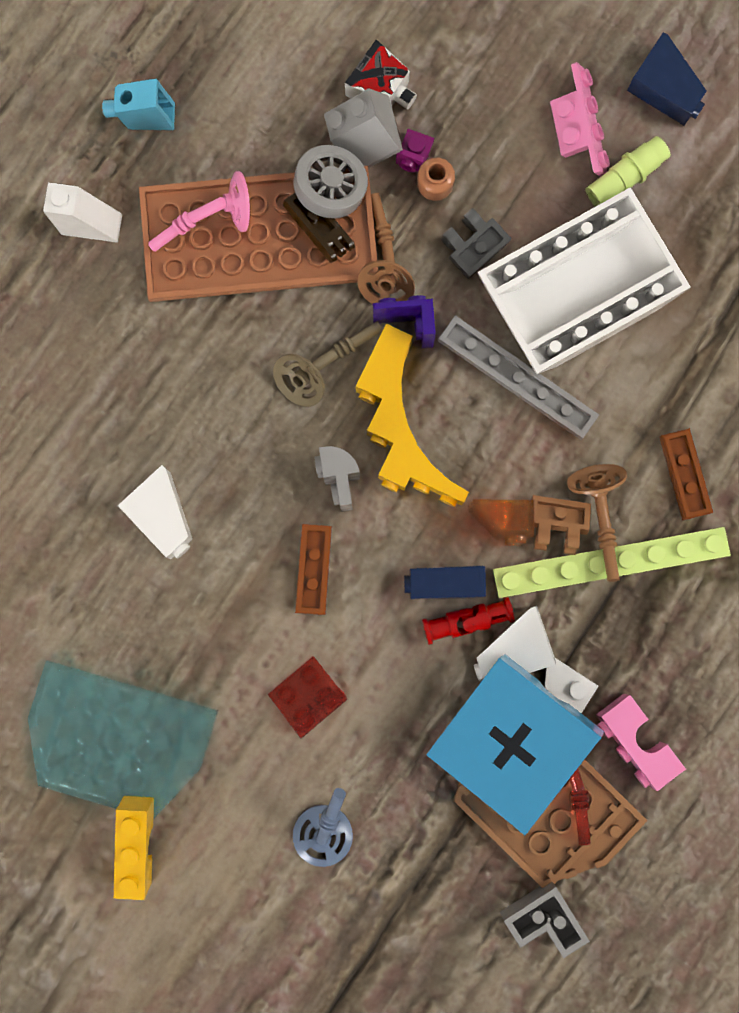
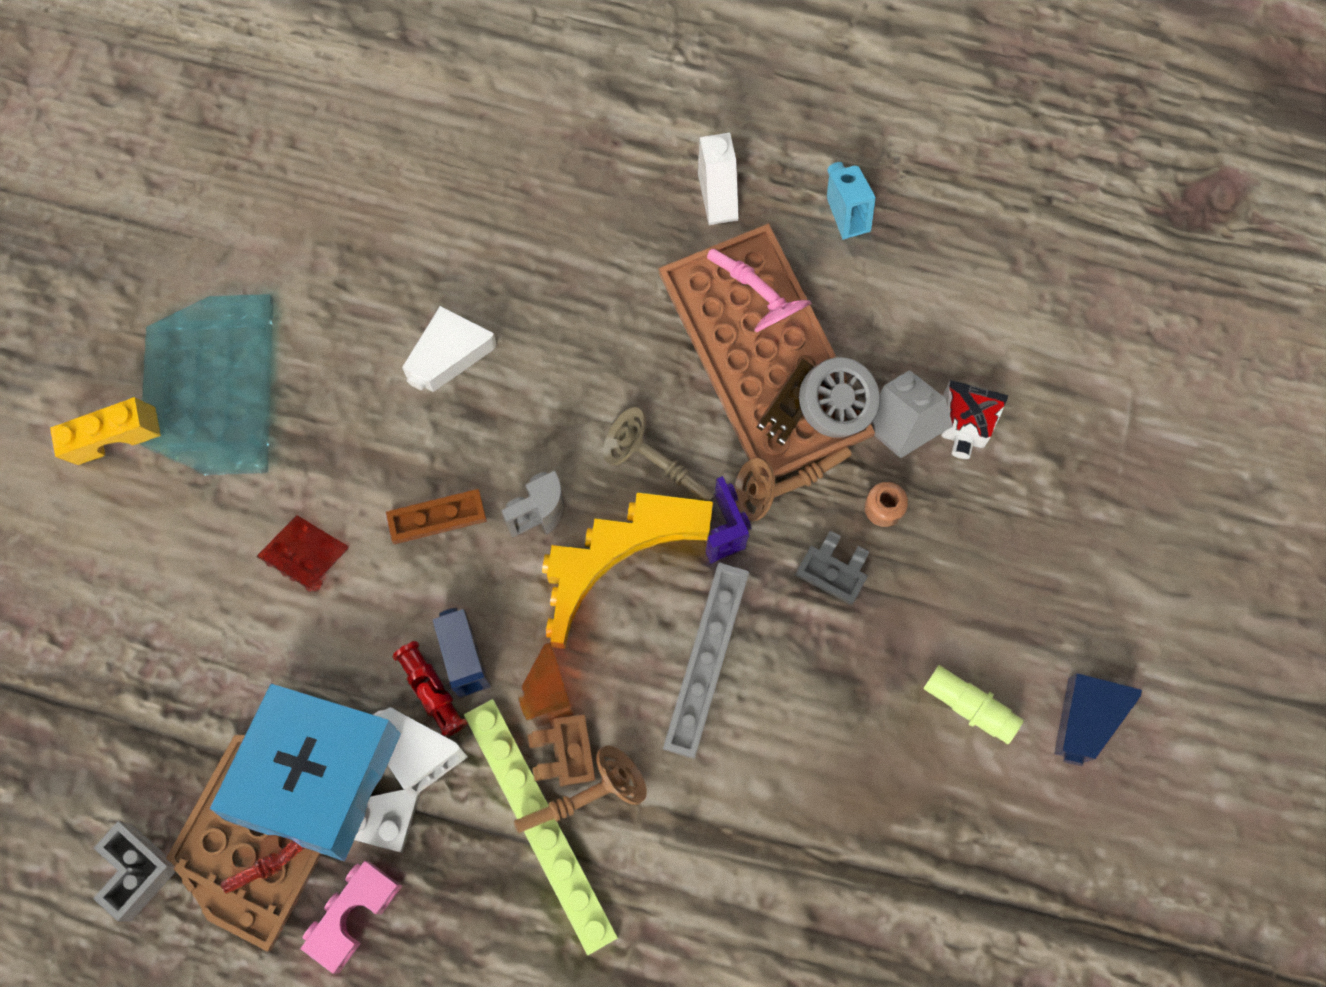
camera: 70 degrees right, 10 degrees down
sand blue dish [293,788,353,867] -> none
magenta bracket [396,128,435,172] -> none
white slope [477,187,691,374] -> none
bright pink bracket [550,62,610,177] -> none
dark orange tile [659,428,713,521] -> none

